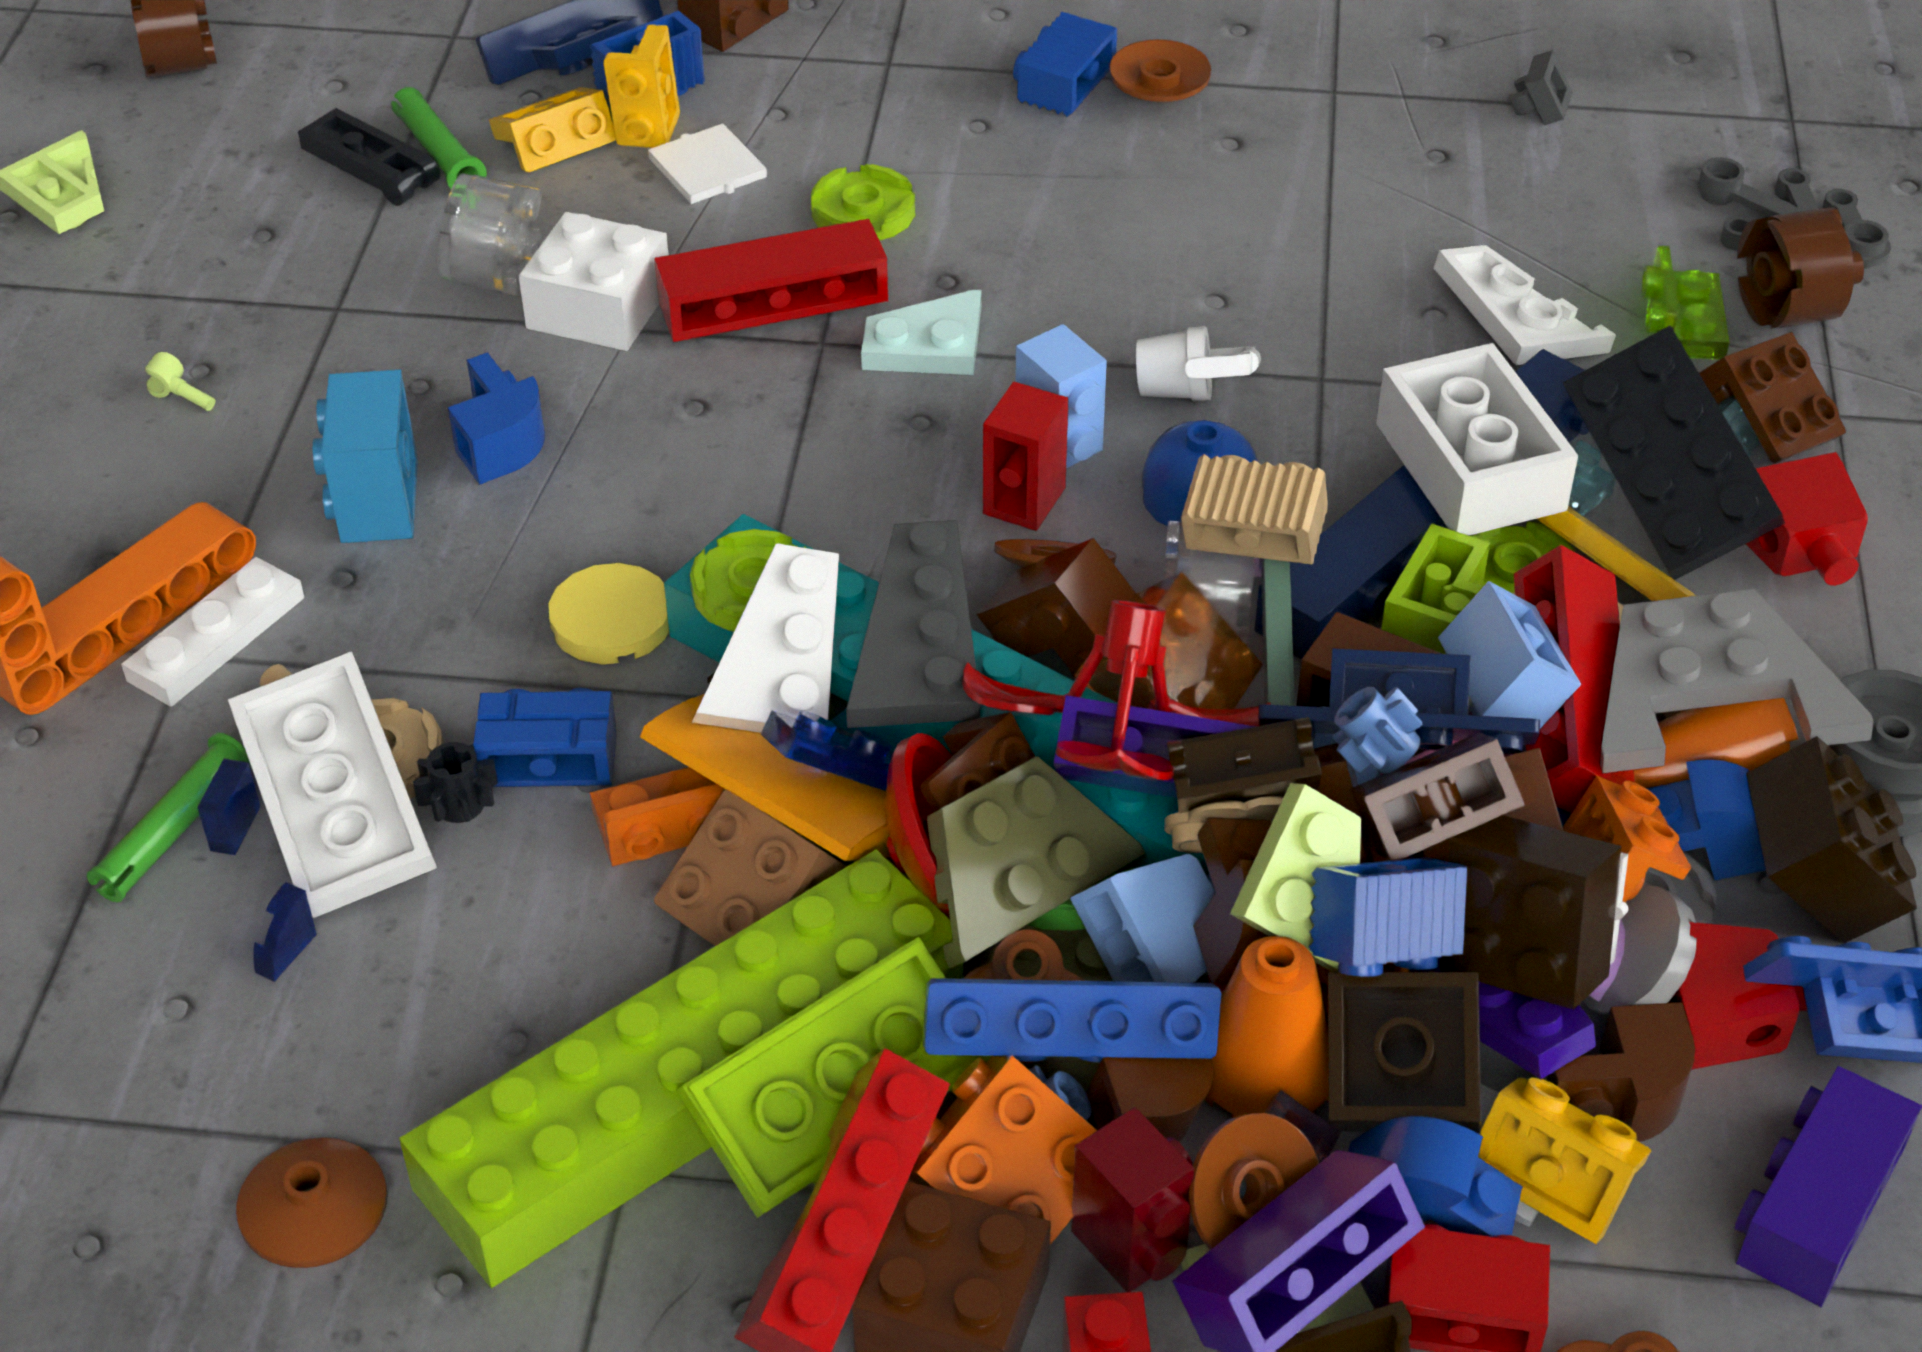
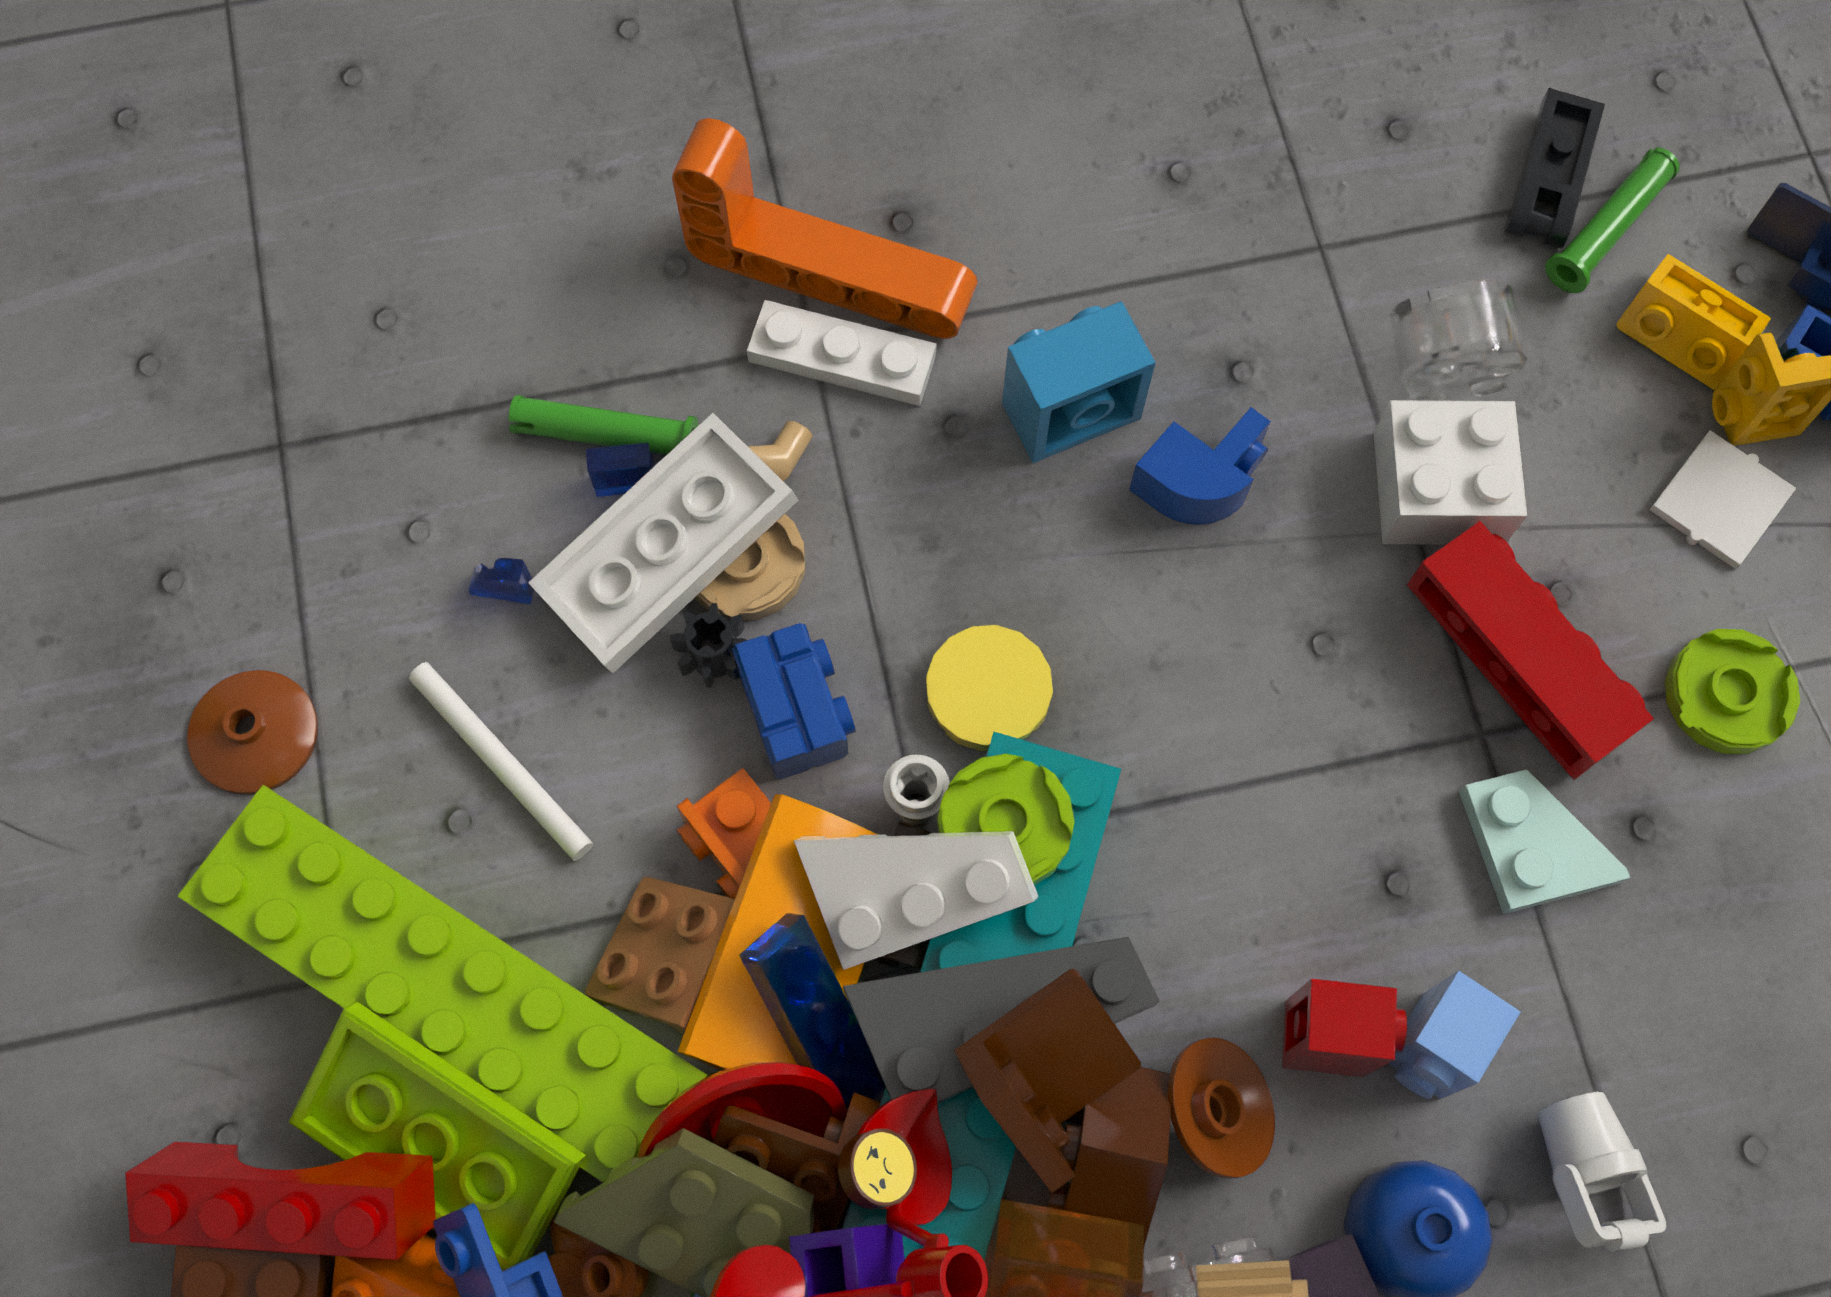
camera: 70 degrees right, 25 degrees up
yellowish green hand [145,352,216,411] -> none
none -> white bar [408,662,593,861]
none -> light yellow tile [838,1129,917,1209]
none -> white cone [883,755,950,825]
none -> reddish brown bracket [954,969,1141,1193]

